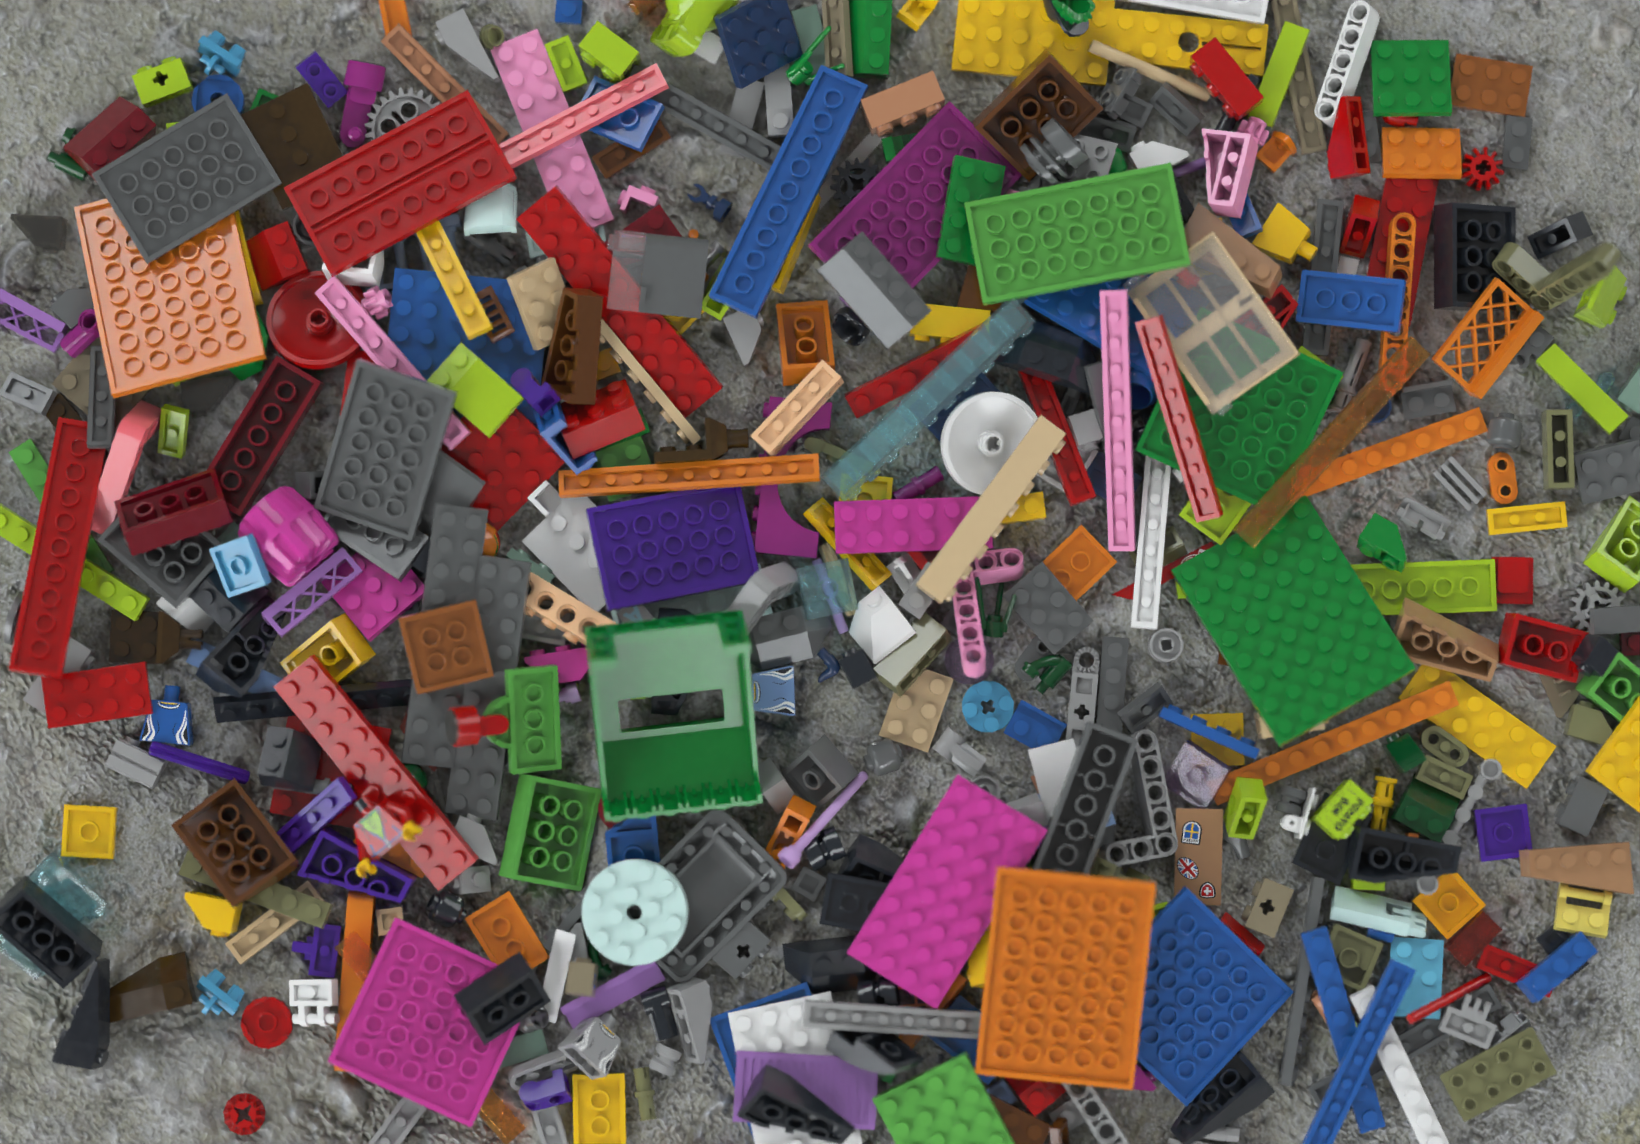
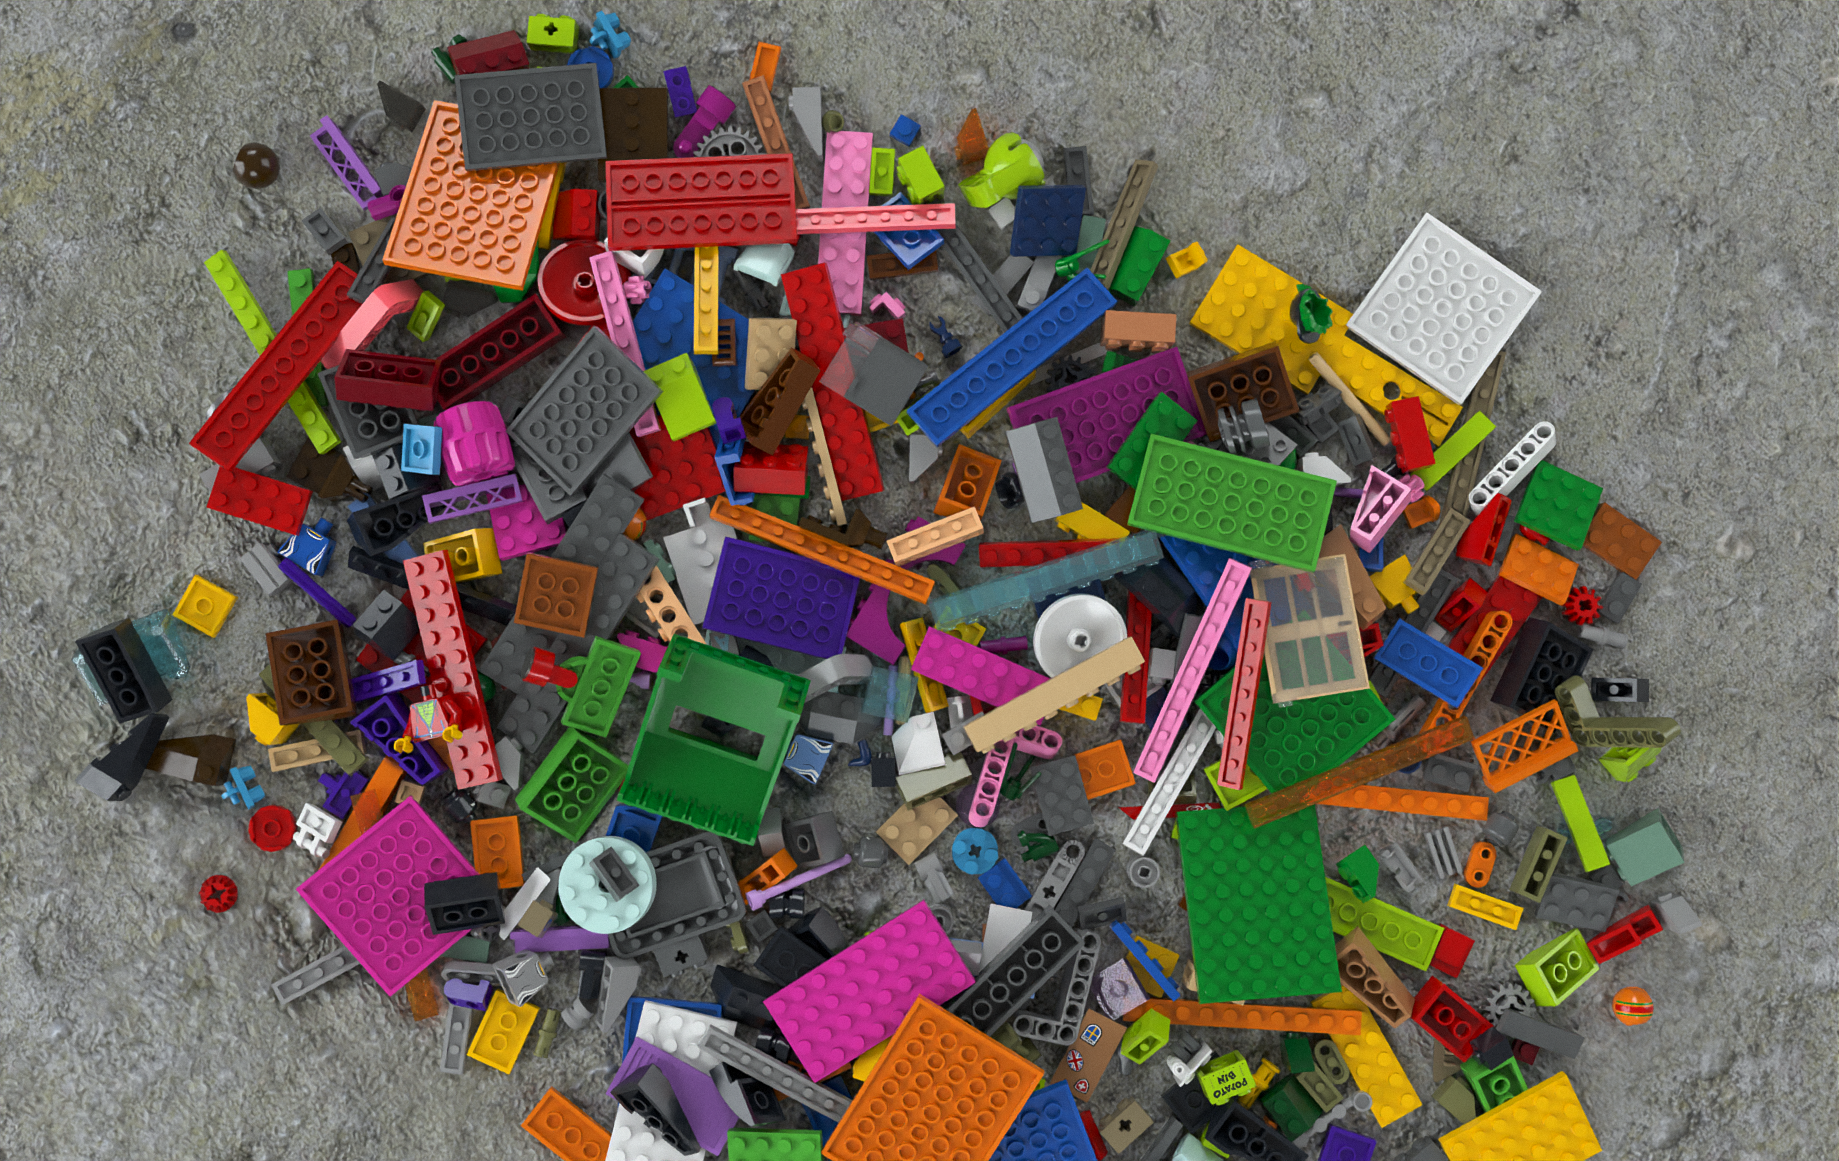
camera: 20 degrees right, 0 degrees up
none -> dark grey slope [589,846,639,902]
none -> dark tan plate [1403,508,1470,596]
none -> light grey pin [1577,623,1628,649]

